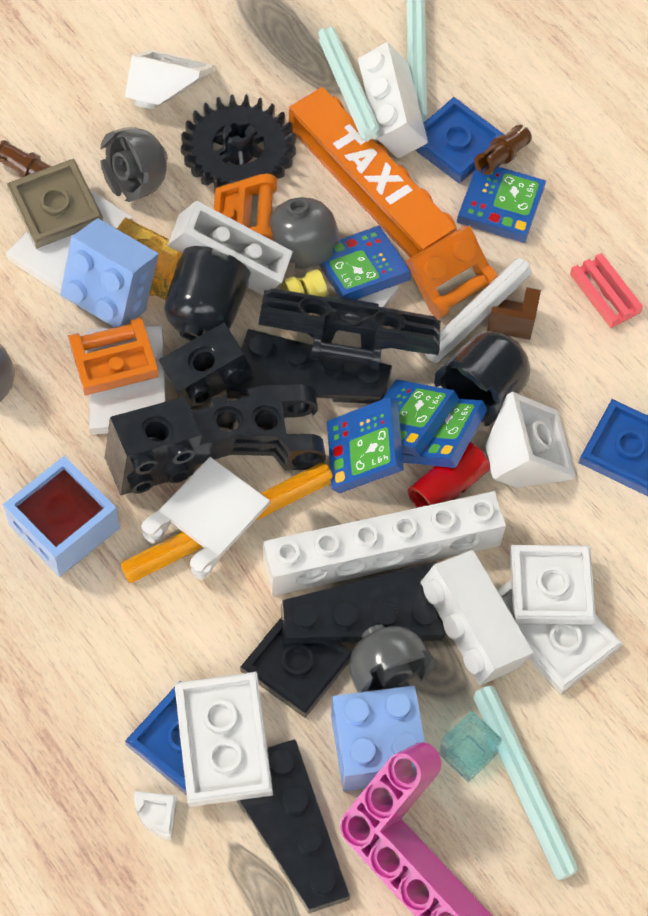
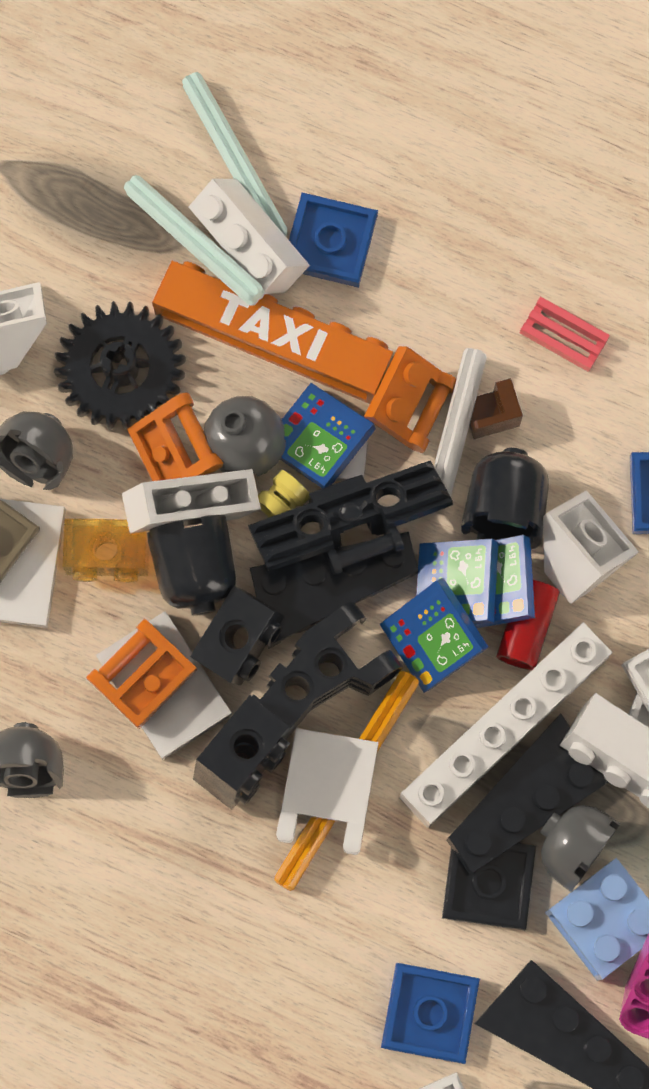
camera: 25 degrees left, 15 degrees up
piece [3,456,120,577] -> none
light blue piece [60,218,159,328] -> none
white tile [174,672,273,807] -> none
blue tile [457,166,546,243] -> none
reddish brown pin [474,124,532,175] -> none

